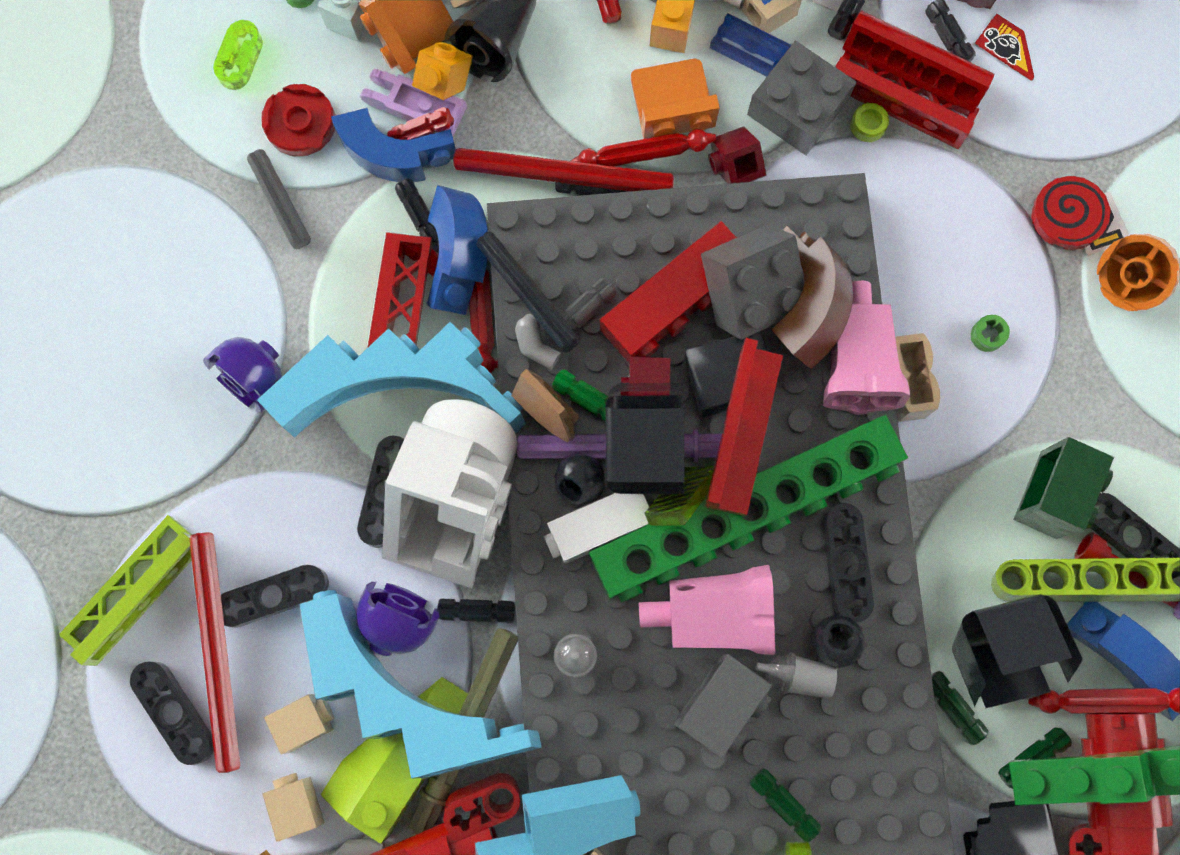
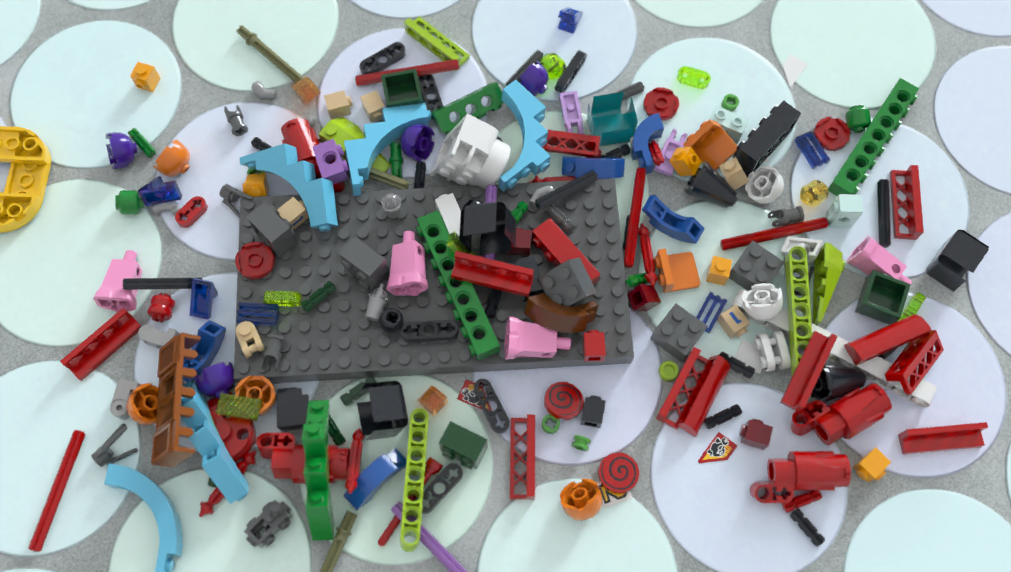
camera: 90 degrees right, 10 degrees down
medium nougat slope [511,369,579,443] -> none
tan brick [895,333,940,422] -> none
none -> medium lavender brick [312,139,350,184]
none -> dark green piece [381,69,423,107]
none -> green pin [389,142,404,179]
none -> clear orange brick [417,386,448,416]
none -> green brick [431,82,504,135]
none -> sticker [457,379,492,411]
none -> black beam [473,379,510,434]
none -> black axle [485,288,502,318]
none -> dark grey axle [505,50,544,86]
none -> red fence [510,415,535,500]
none -> clear neon green head [540,53,566,79]
none -> red tile [544,382,584,420]
none -> black beam [555,50,587,93]
none -> clear blue slope [558,7,583,34]
none -> lavender hinge [559,91,584,134]
none -> bright green bush [571,435,591,451]
none -> black brick [580,396,606,428]
none -> red brick [583,330,606,362]
none -> teal piece [587,92,638,147]
none -> green axle [625,272,648,287]
none -> blue arch [642,195,705,244]

